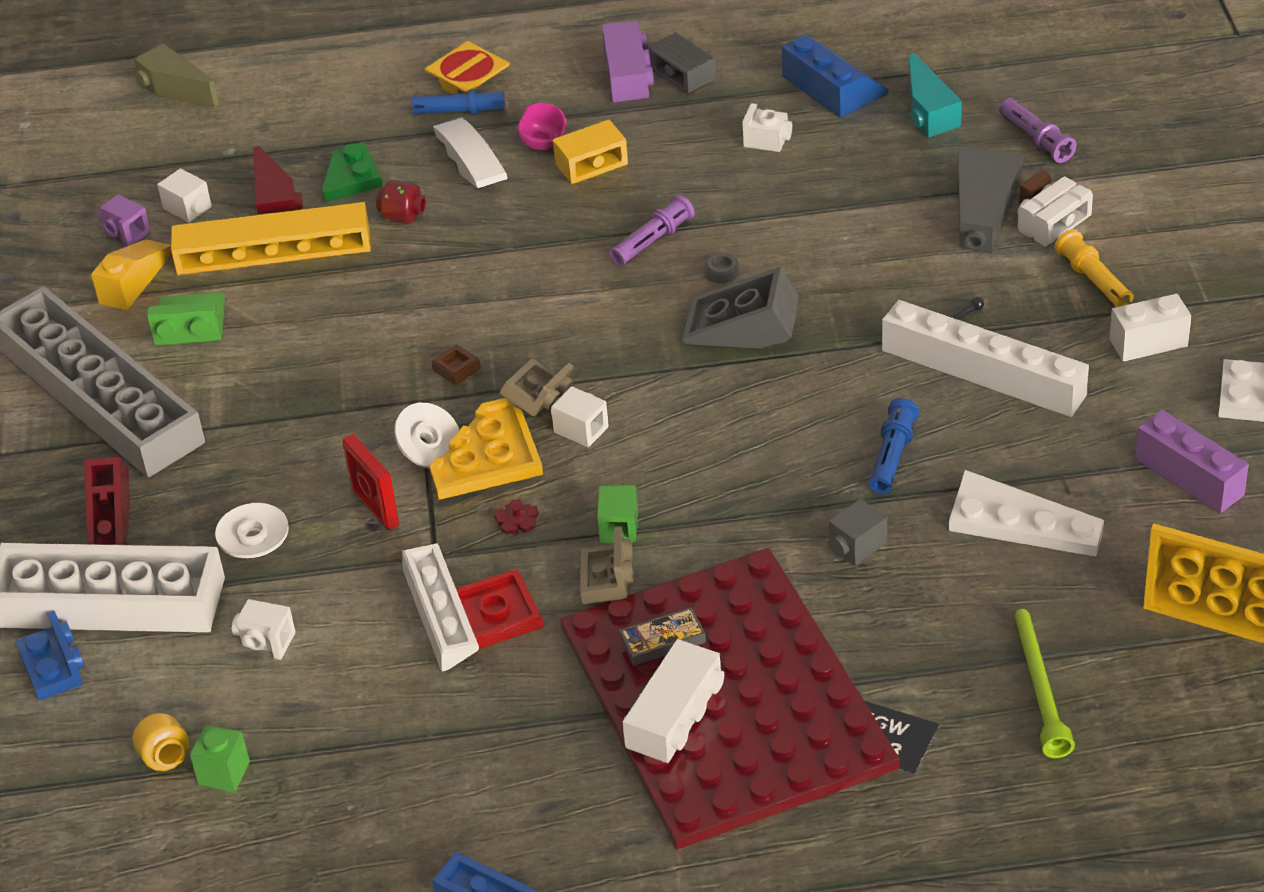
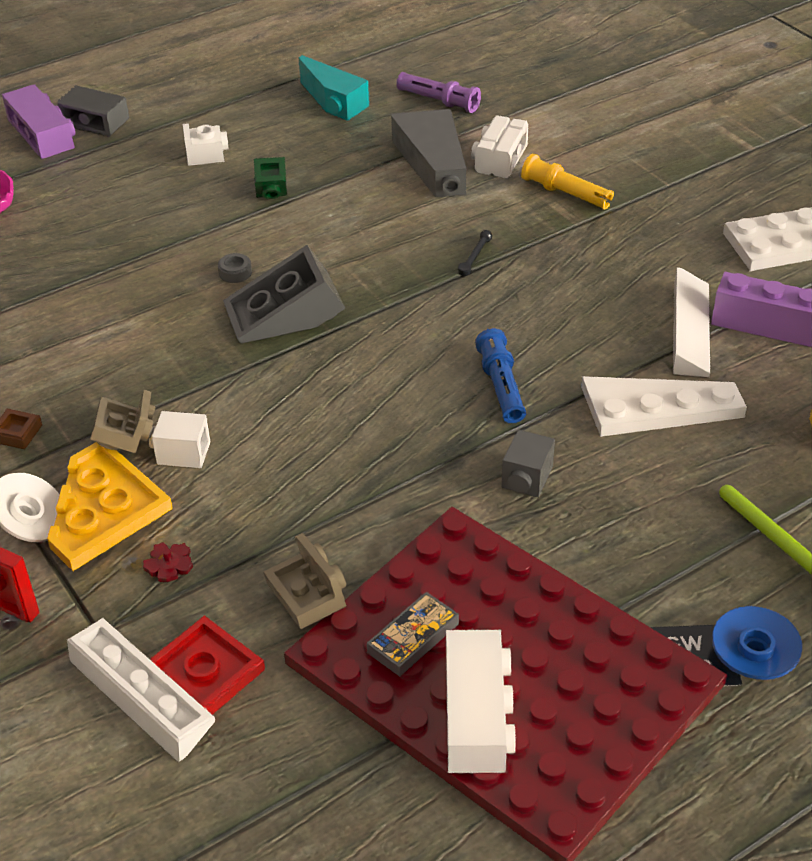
camera: 30 degrees left, 0 degrees up
yellow brick [553,120,628,185] -> none
bright green brick [597,485,638,543] -> none
medium lavender pin [609,194,695,267] -> none
blue slope [782,35,888,118] -> none
white brick [882,300,1089,417] -> none
reddish brown tile [1019,170,1051,206] -> none
white brick [1109,294,1191,362] -> none
none -> dark green bracket [254,157,287,199]
none -> white slope [673,267,710,377]
none -> blue dish [712,606,802,680]

